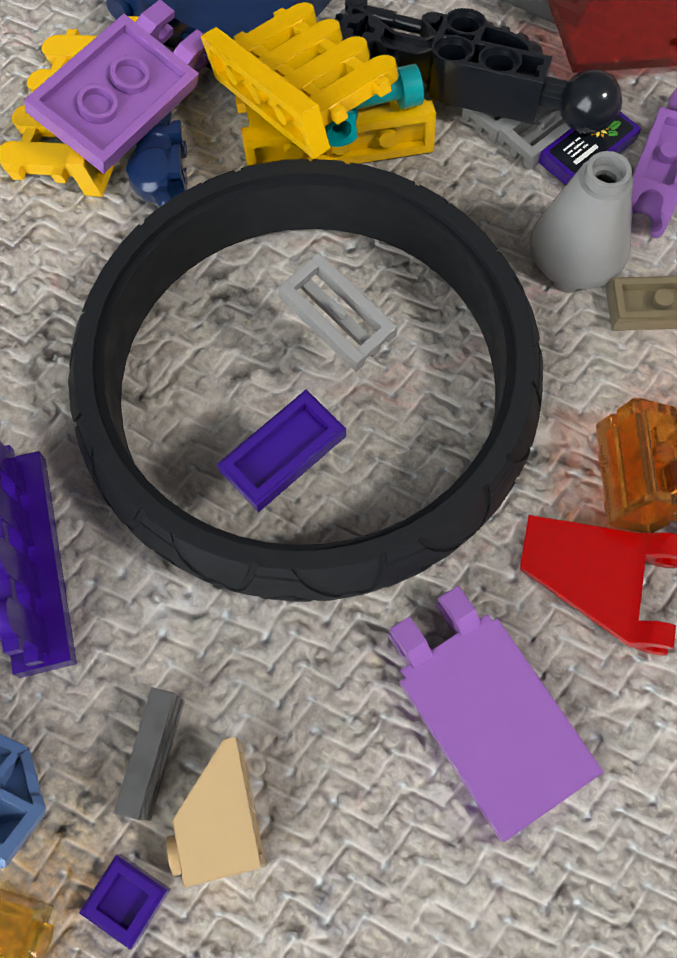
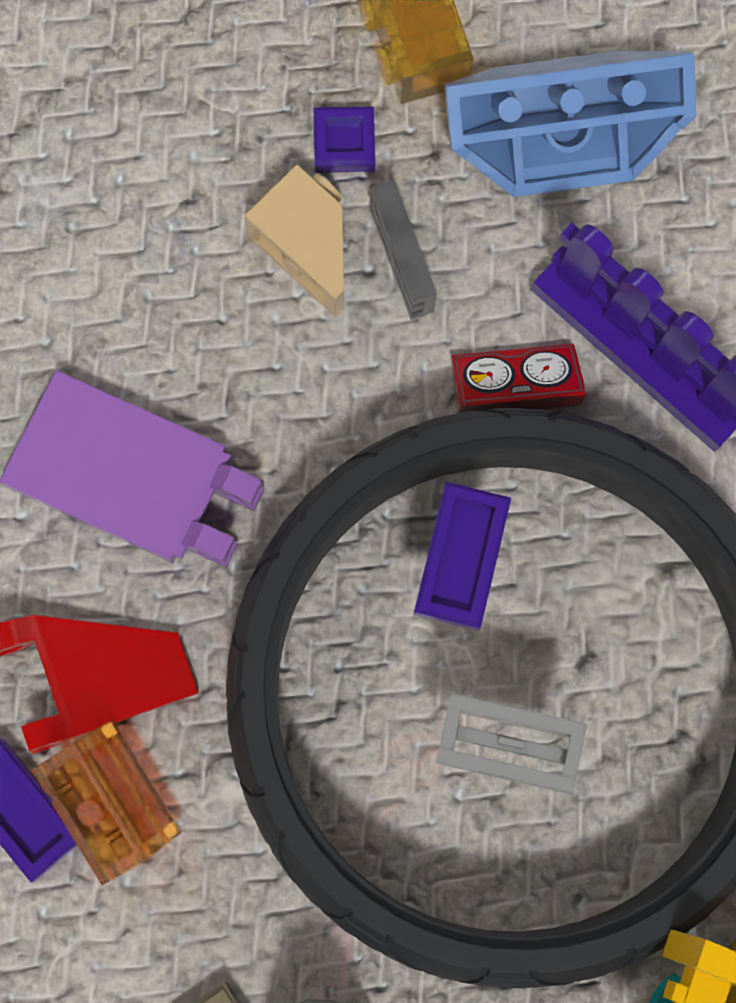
camera: 140 degrees right, 10 degrees up
none -> slope [451,344,586,413]

